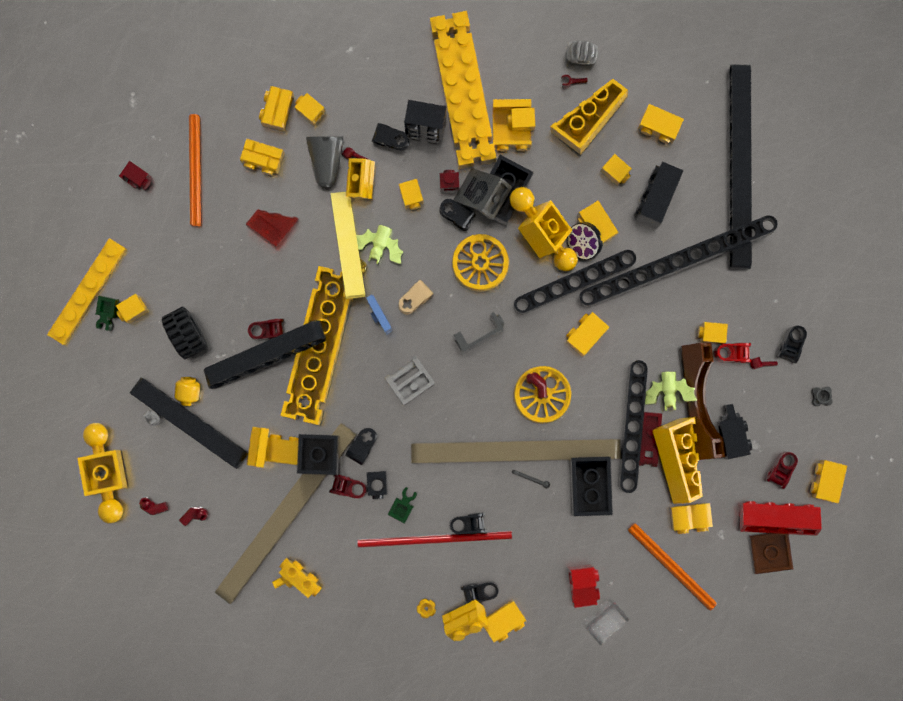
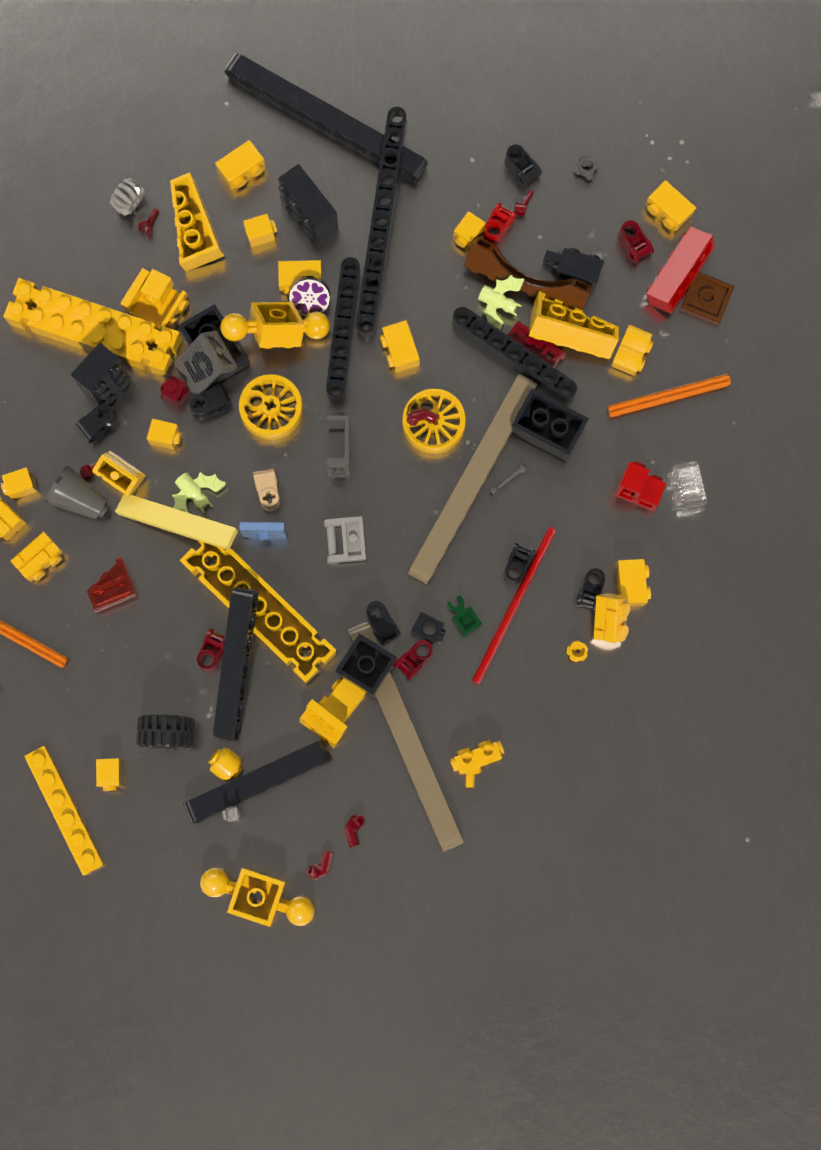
camera: 60 degrees left, 5 degrees down
dark green plate [95,296,119,331] -> none

